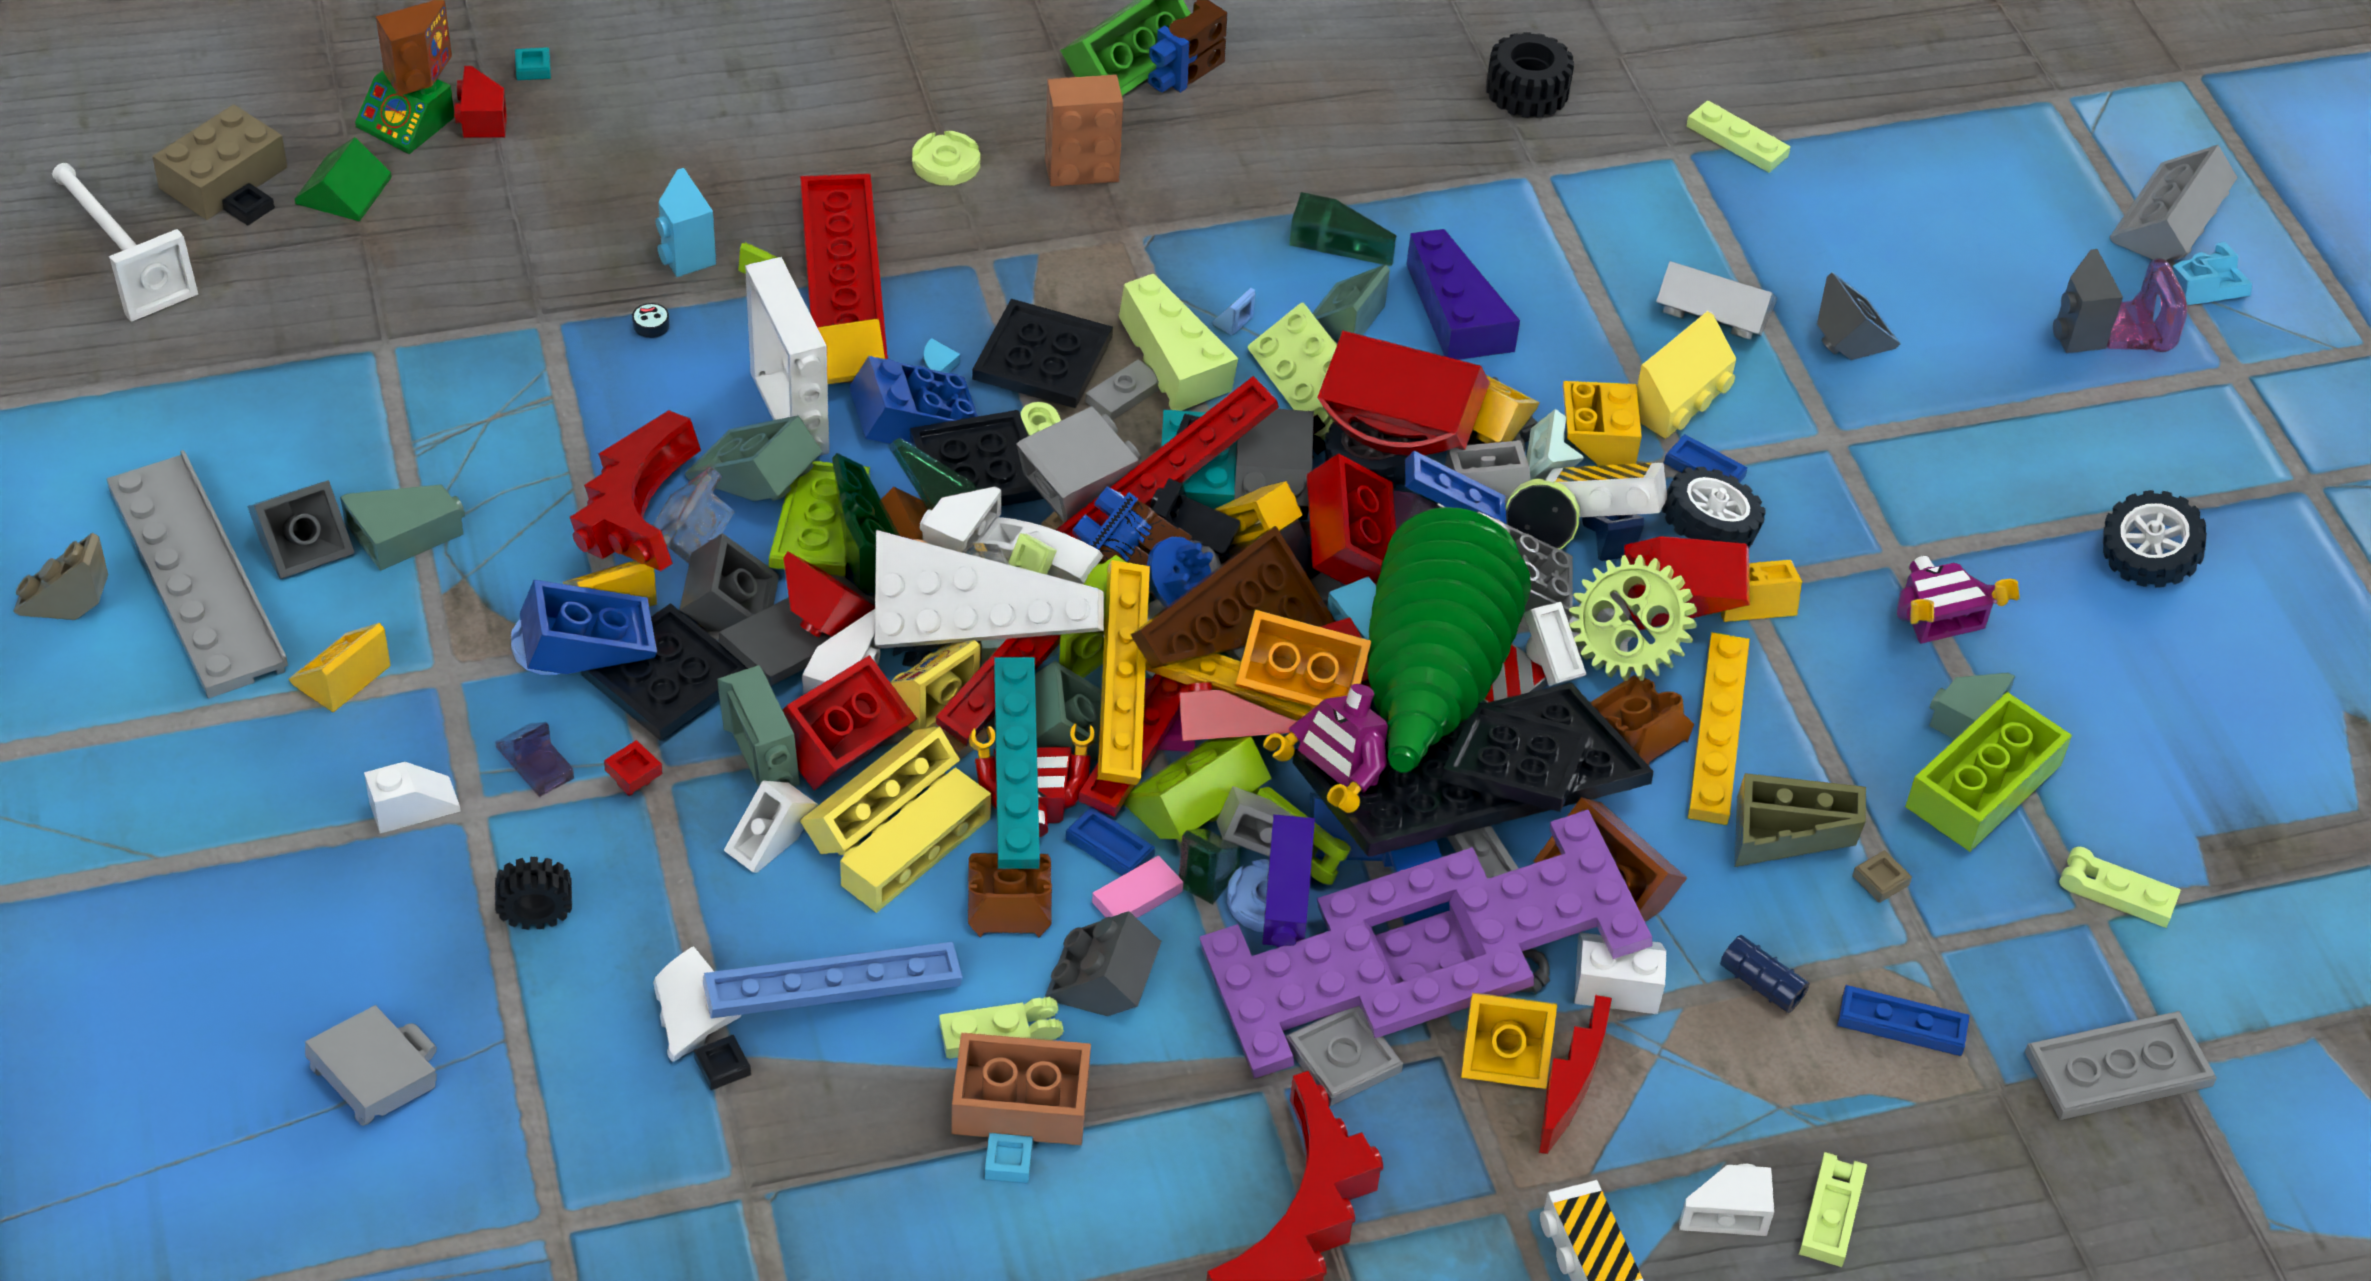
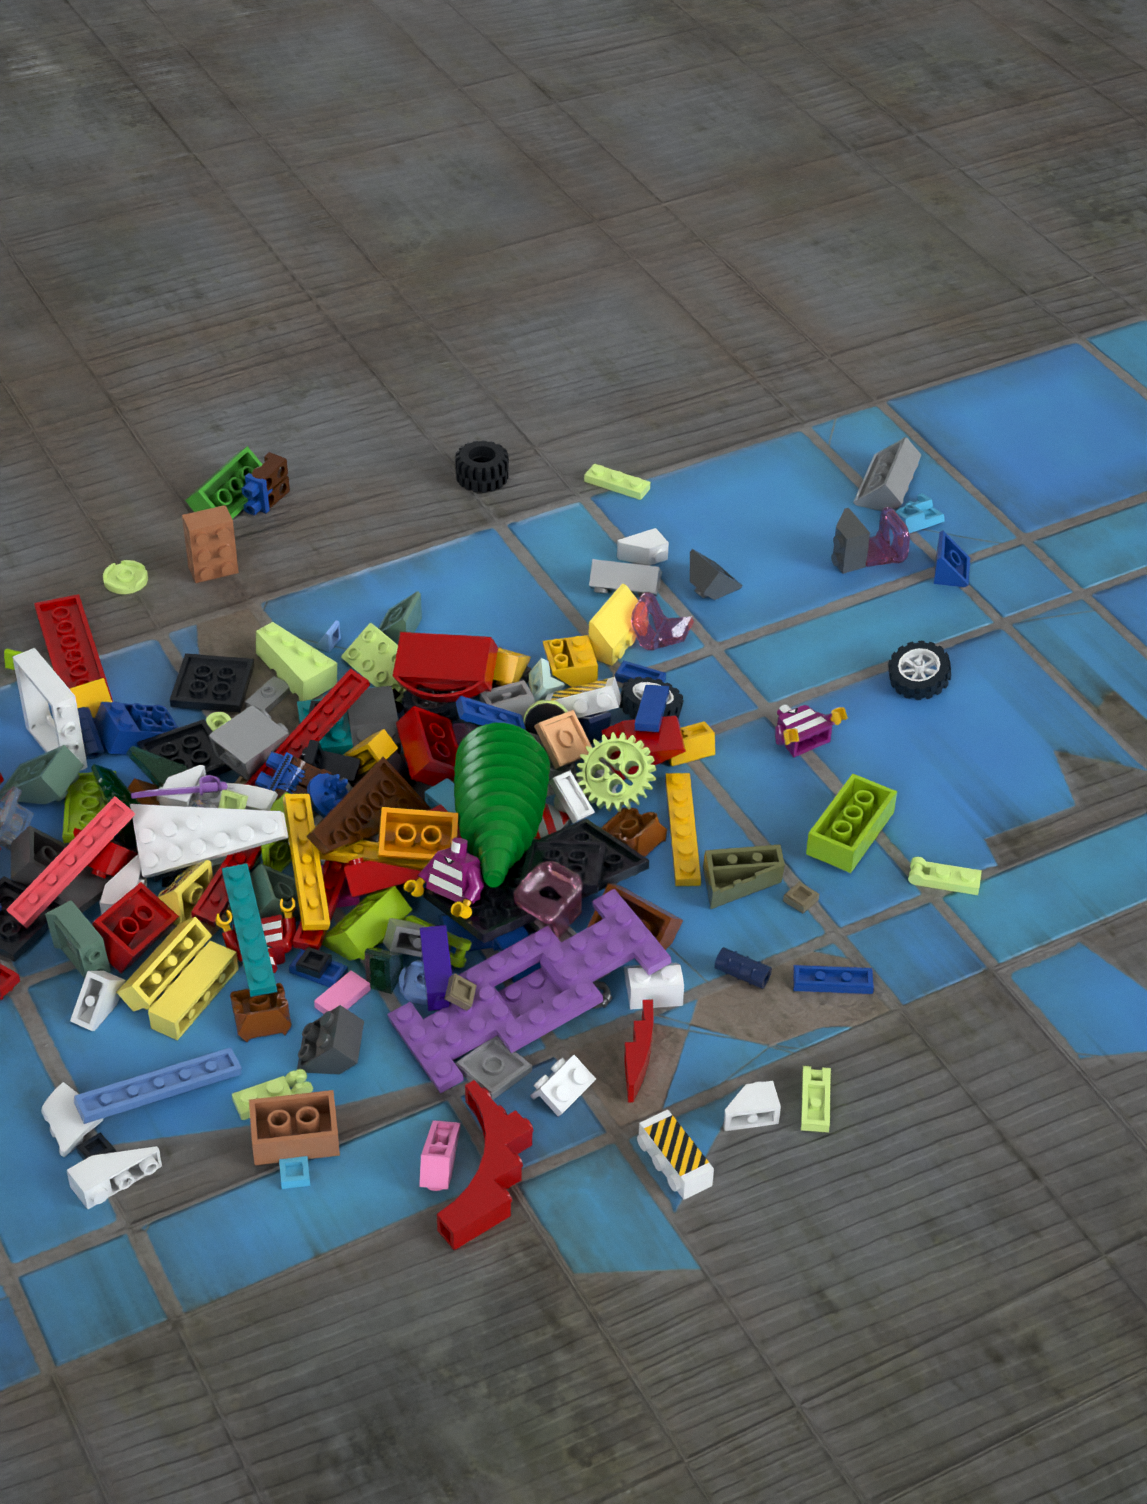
camera: 10 degrees left, 5 degrees down
medium azure tile [924,338,960,373] -> none
clear green slope [1289,192,1397,266] -> none
dark purple wedge [1406,229,1520,360] -> none
yellow slope [1461,992,1557,1089] -> none
sand green slope [1929,673,2015,740] -> none
light grey tile [2025,1011,2217,1120] -> none
none -> coral plate [6,796,135,928]
none -> white slope [67,1146,162,1209]
none -> dark blue axle [77,707,105,759]
none -> medium lavender sword [131,775,228,799]
none -> black tile [296,947,332,979]
none -> bright pink slope [419,1120,461,1191]
none -> dark tan tile [445,973,477,1011]
none -> clear pink piece [514,861,583,938]
none -> white bracket [530,1055,596,1116]
none -> light nougat tile [534,710,592,769]
none -> white slope [617,528,669,566]
none -> clear pink piece [631,592,694,650]
none -> blue tile [635,685,669,732]
none -> blue slope [934,530,970,587]

